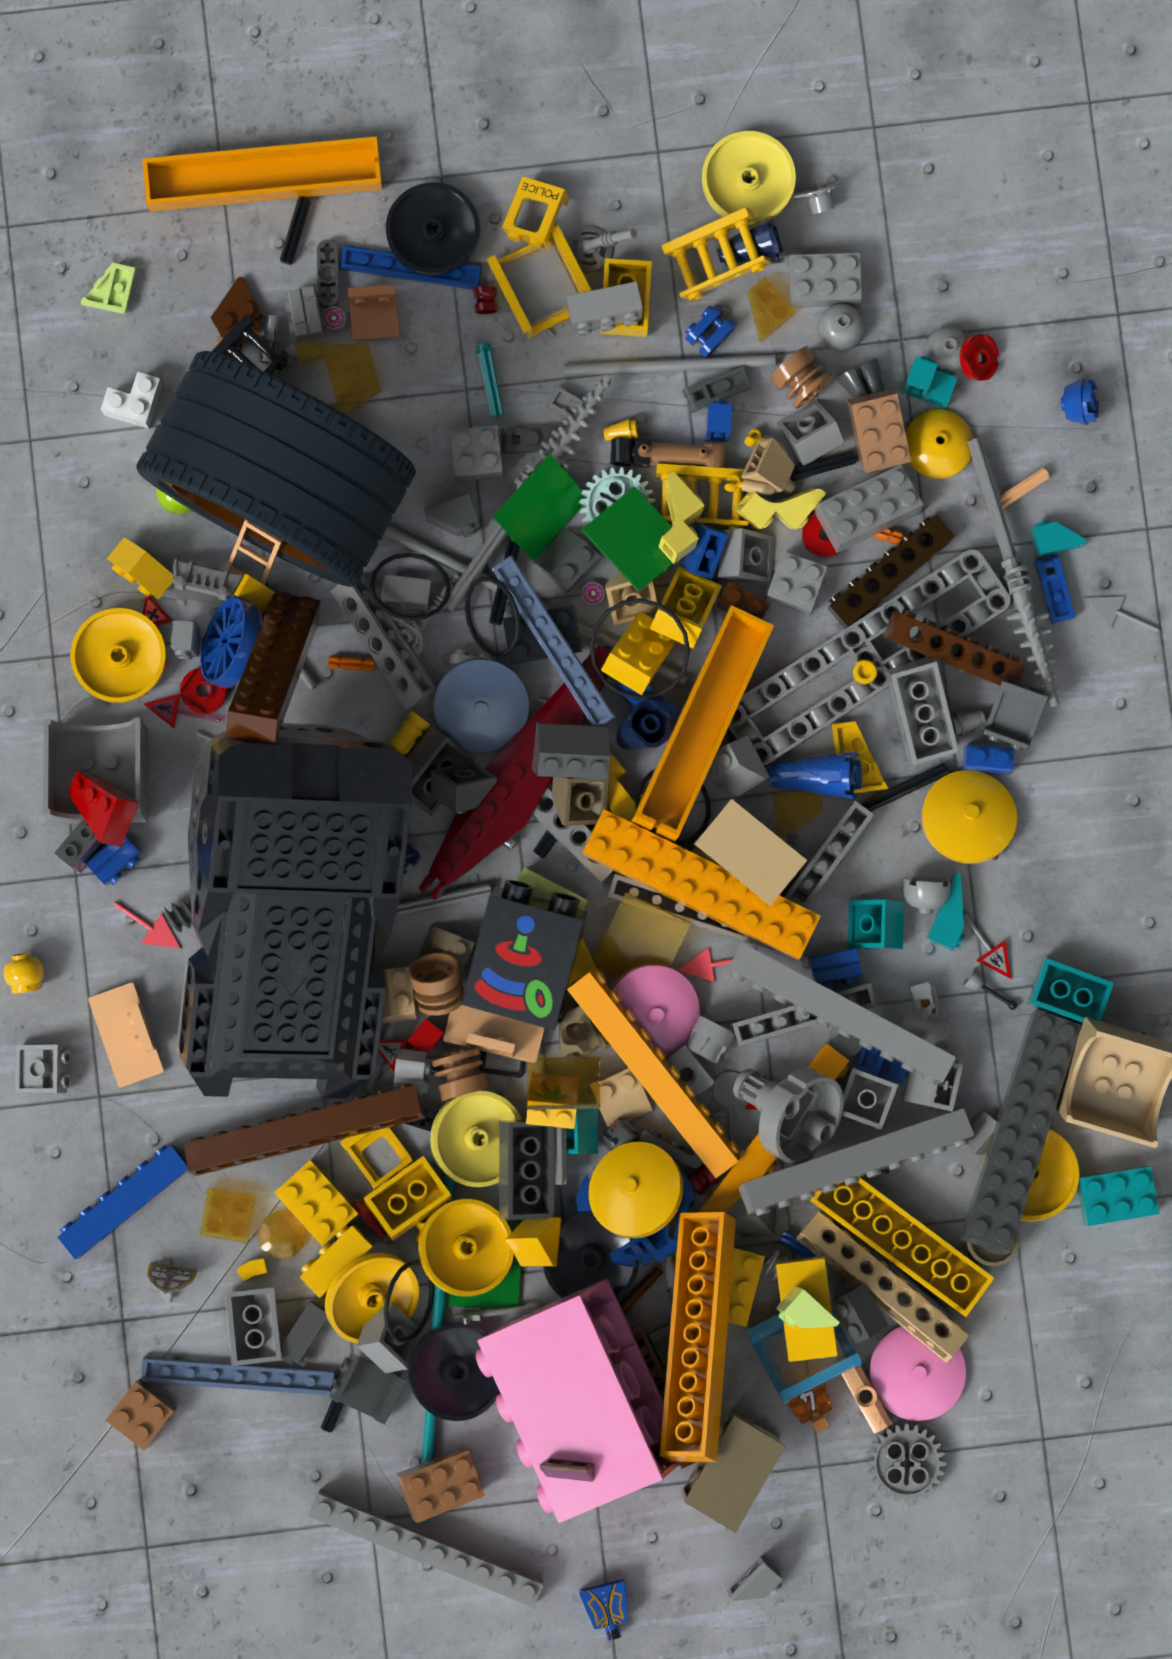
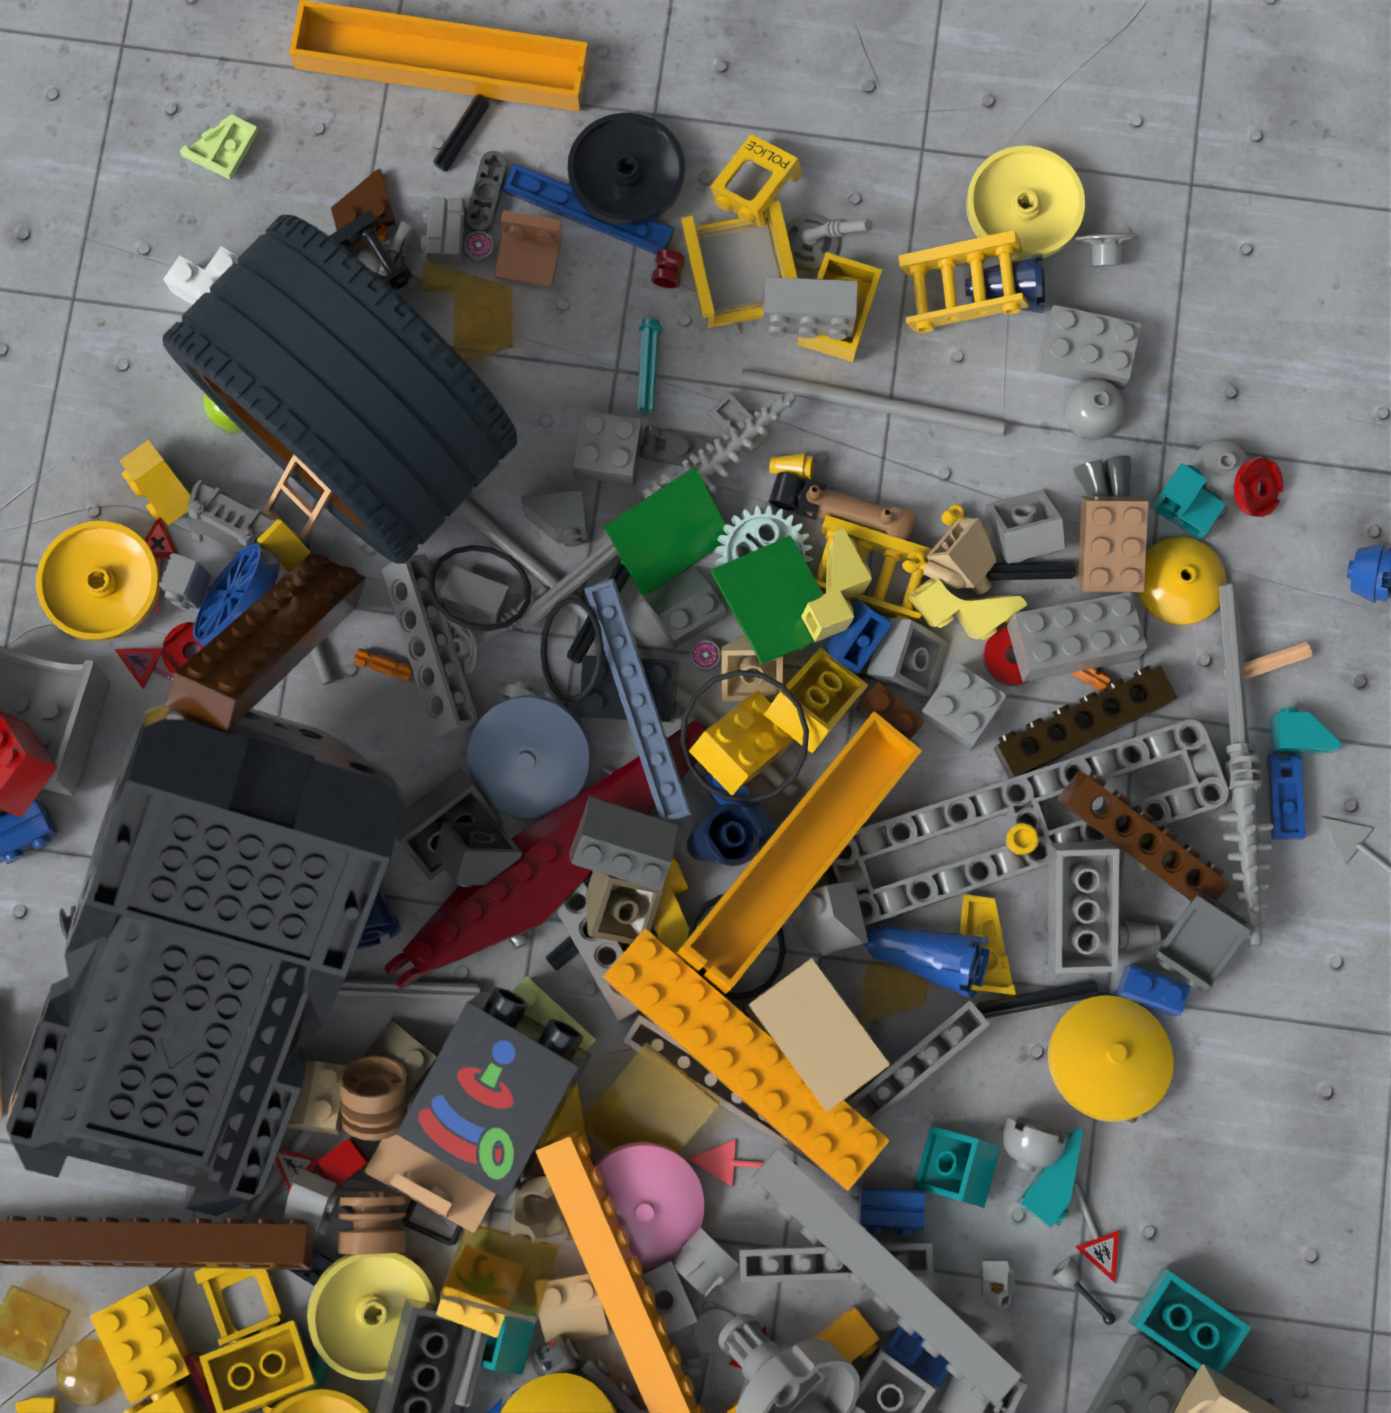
camera: 15 degrees right, 5 degrees down
coral piece [114,902,181,949] -> none
yellow axle [390,710,430,755] -> none
dark grey plate [682,366,752,413] -> none
blue brick [685,305,738,358] -> none
blue brick [705,400,733,442] -> none
clear yellow wing [747,277,796,342] -> none
medium nougat wheel [770,346,833,409] -> none

